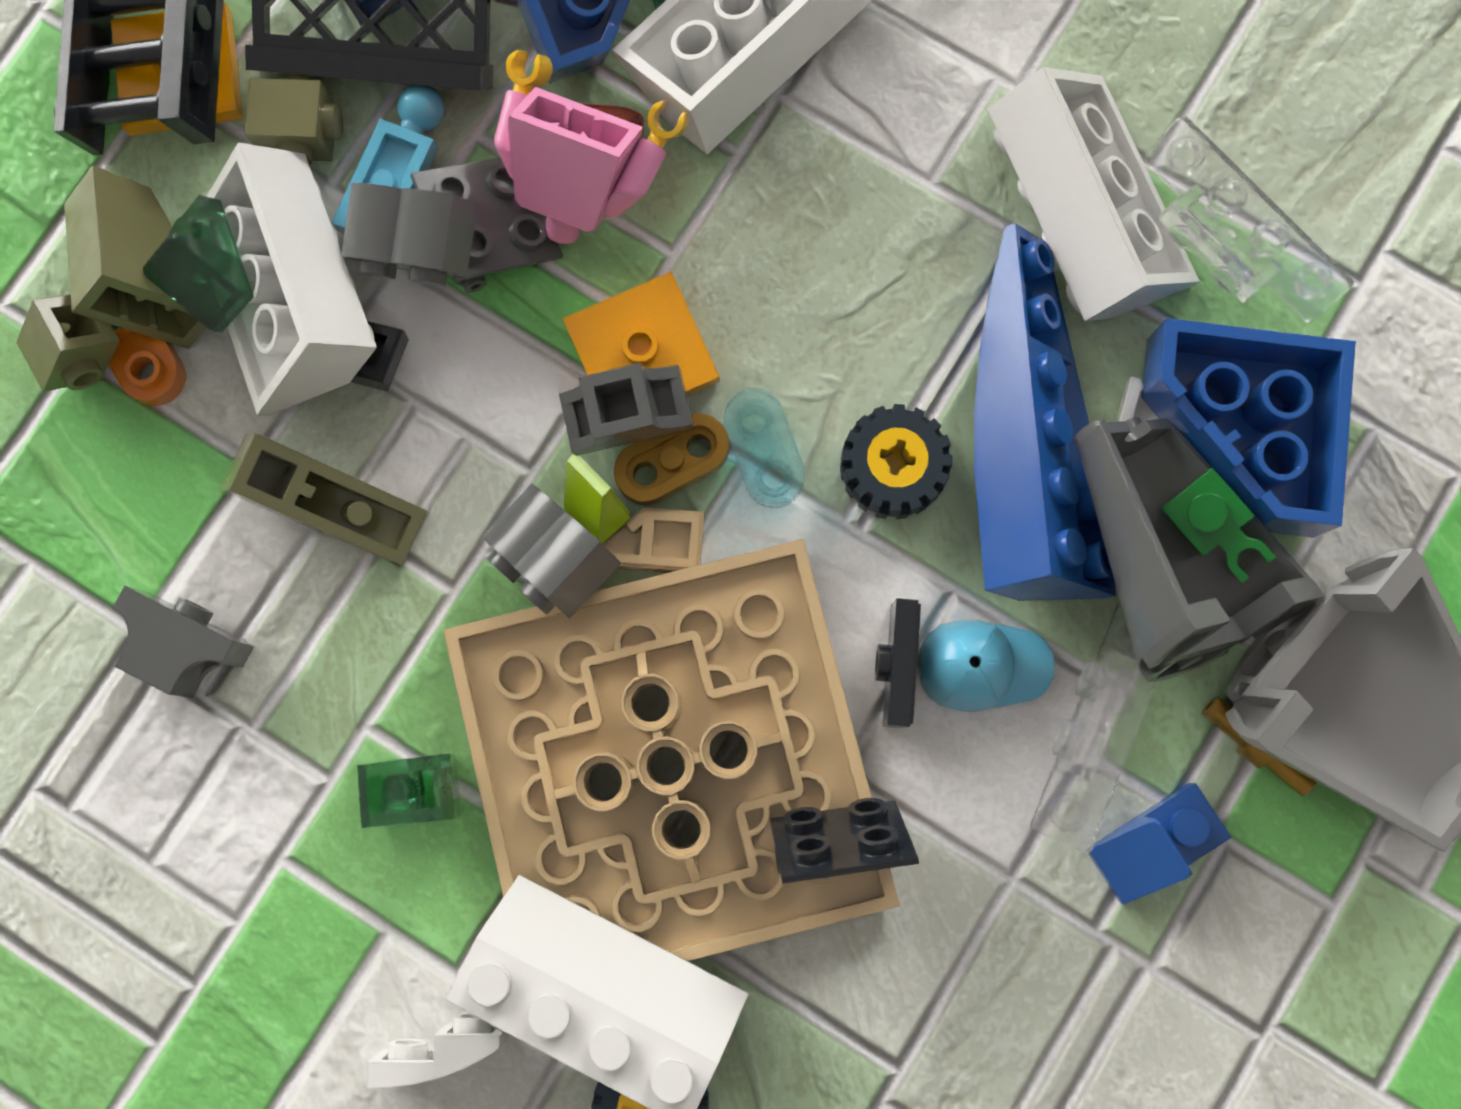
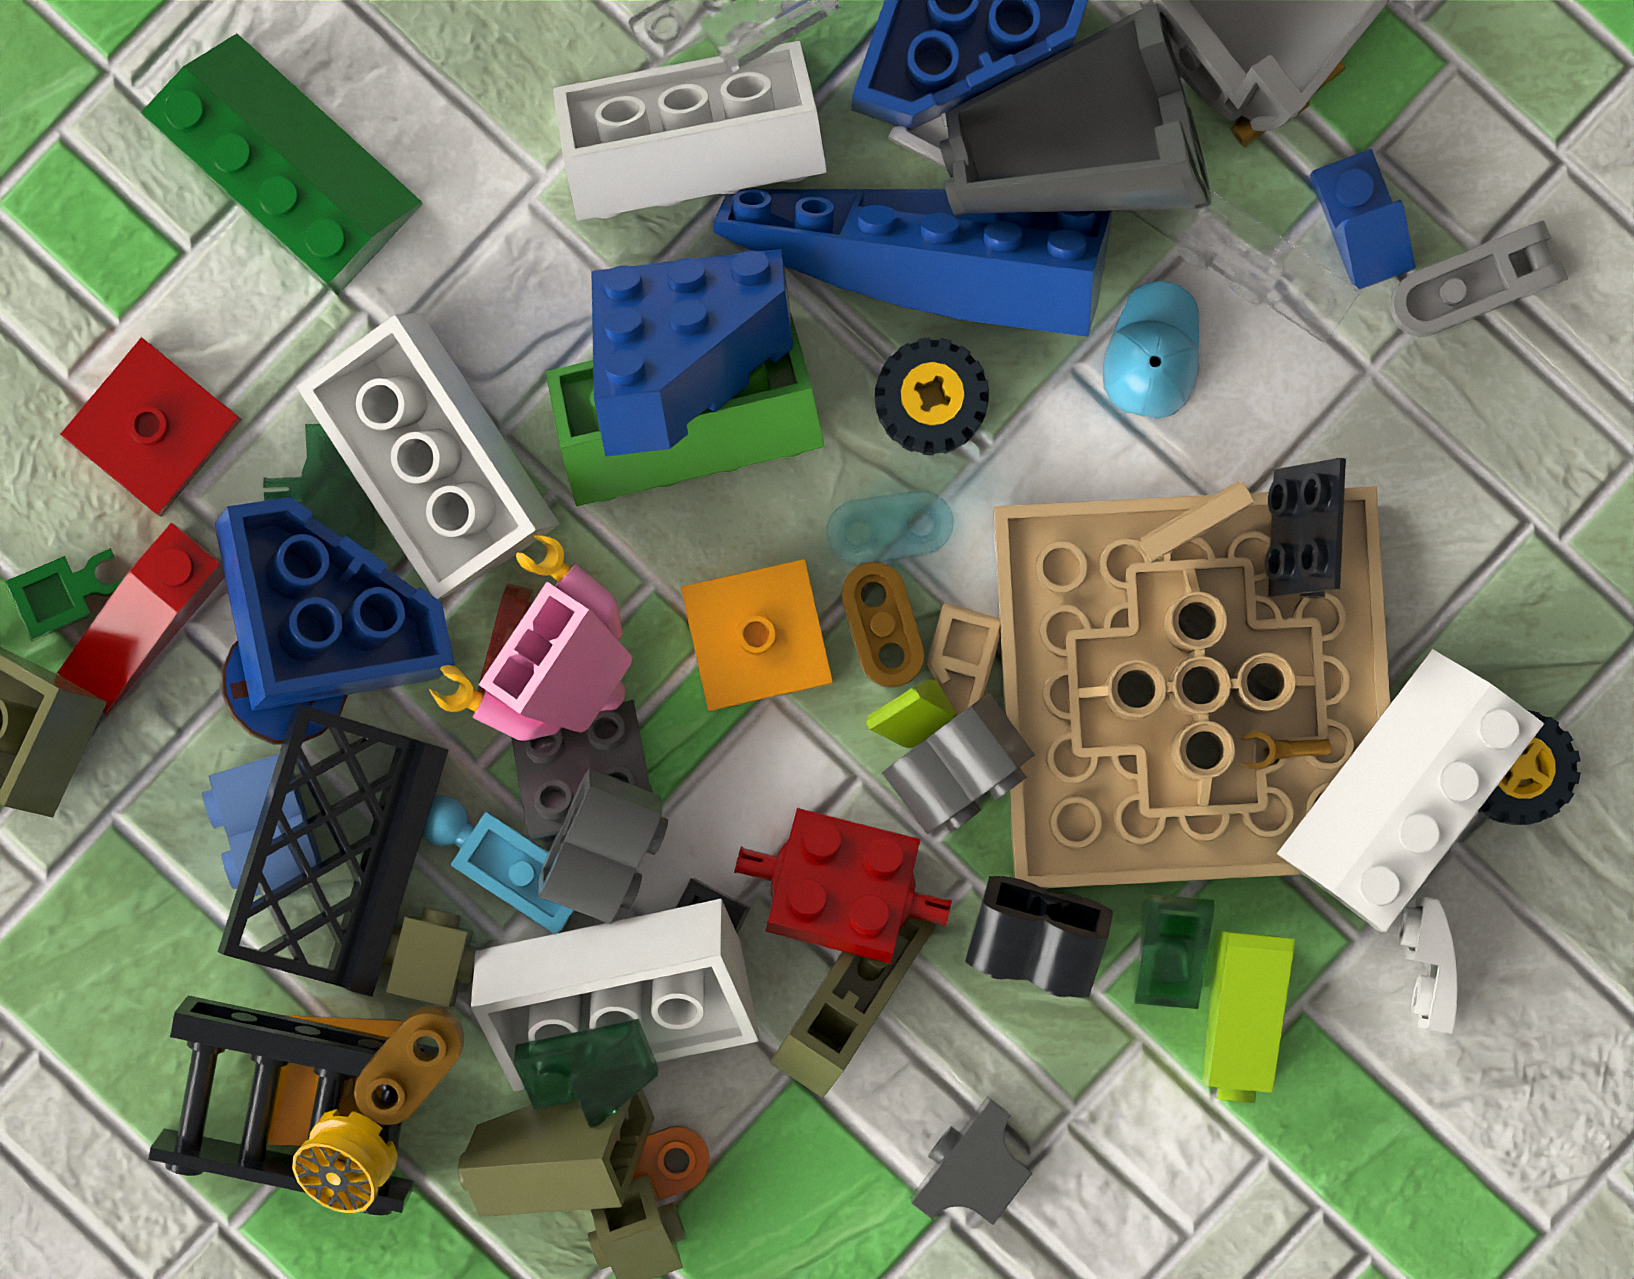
camera: 85 degrees left, 5 degrees up
dark grey brick [559,363,694,456] -> none
black plate [875,598,921,728] -> none
green plate [1161,467,1276,583] -> none
none -> yellow wheel [292,1109,398,1213]
none -> pearl gold plate [354,1006,465,1125]
none -> bright green slope [545,313,825,507]
none -> blue brick [591,249,793,456]
none -> red plate [734,808,952,964]
none -> black brick [965,876,1114,998]
none -> tan tile [1139,481,1255,562]
none -> lime slope [1202,930,1295,1103]
none -> pearl gold hand [1241,731,1331,770]
none -> light grey plate [1389,220,1569,337]

